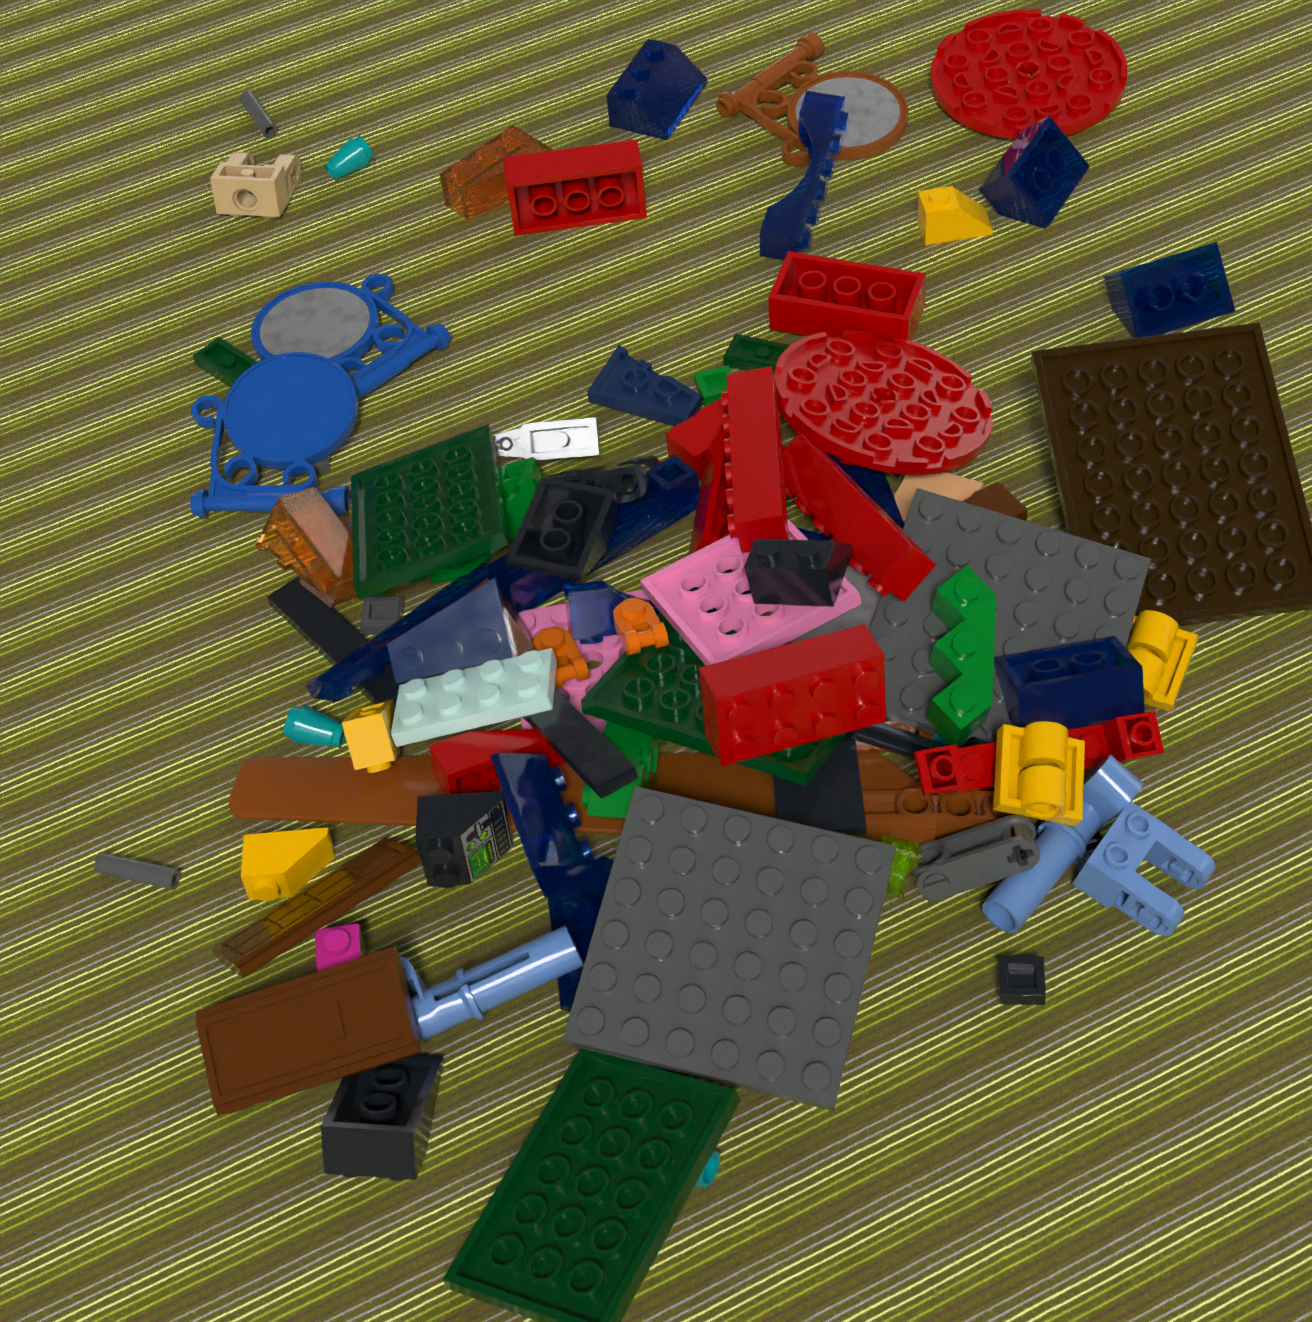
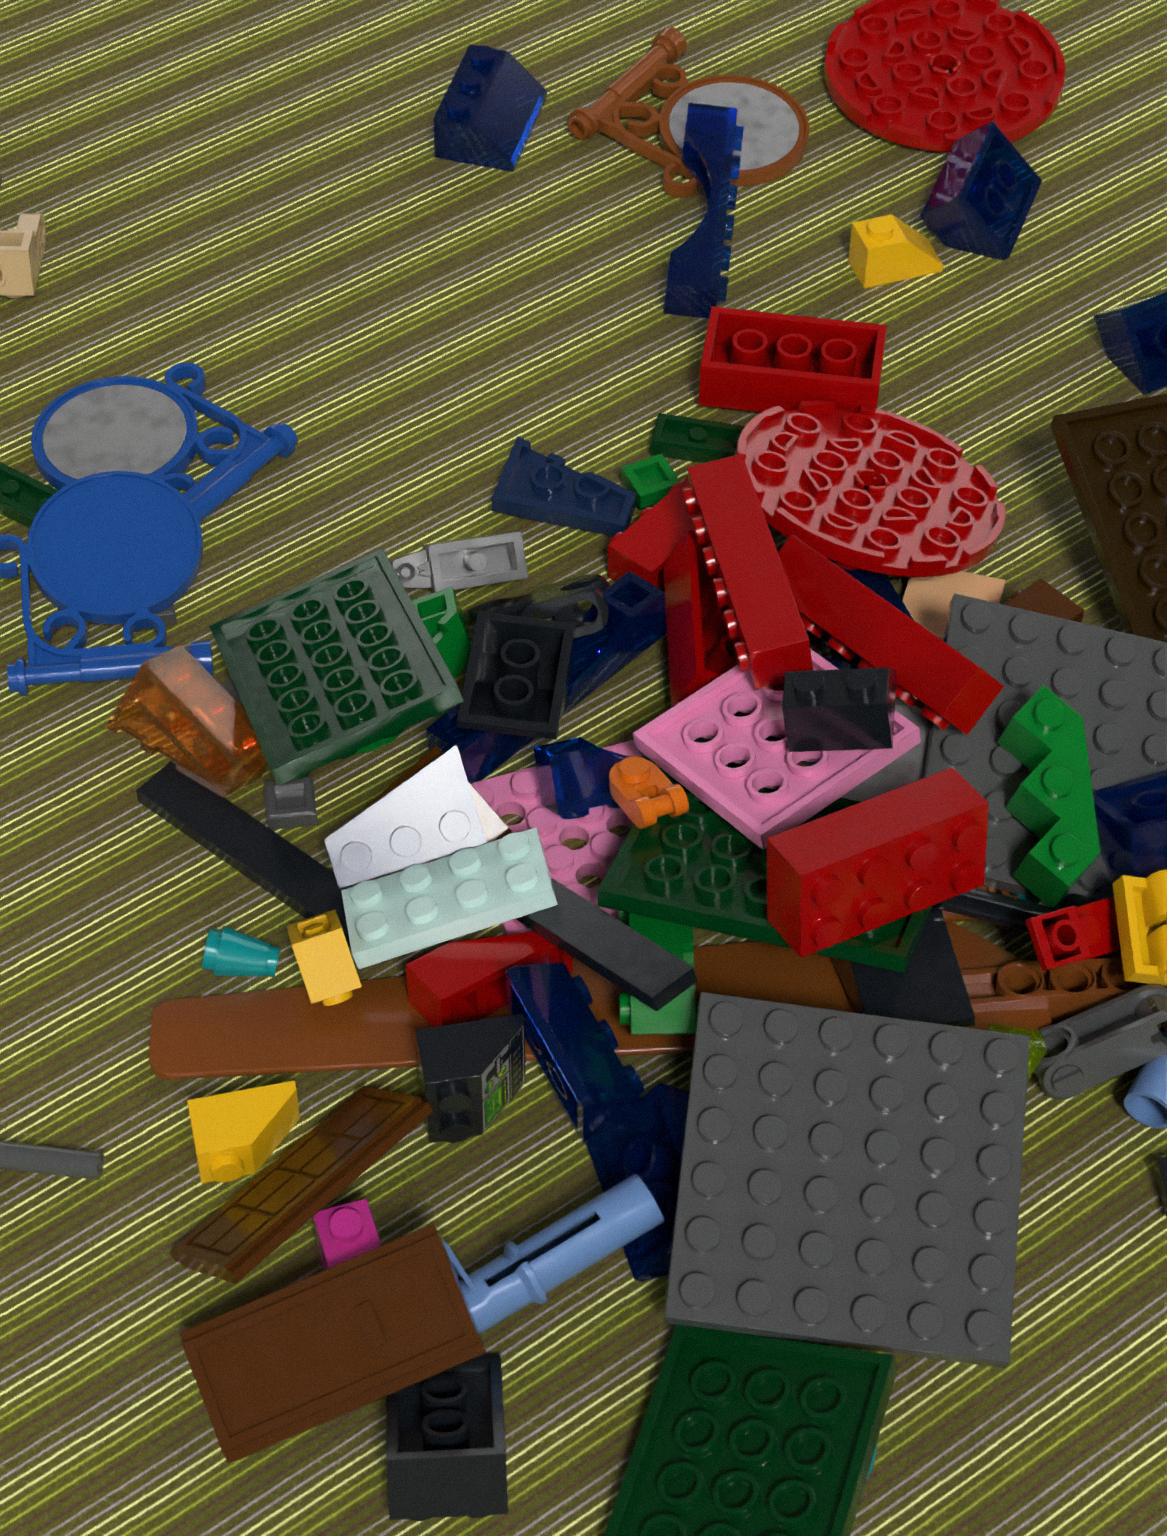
camera: 15 degrees left, 0 degrees up
clear blue plate [306,563,507,702] -> none
teal cone [324,136,374,181] -> none
clear orange wedge [440,125,553,219] -> none
red brick [503,139,647,236] -> none
orange plate [533,627,590,689] -> none

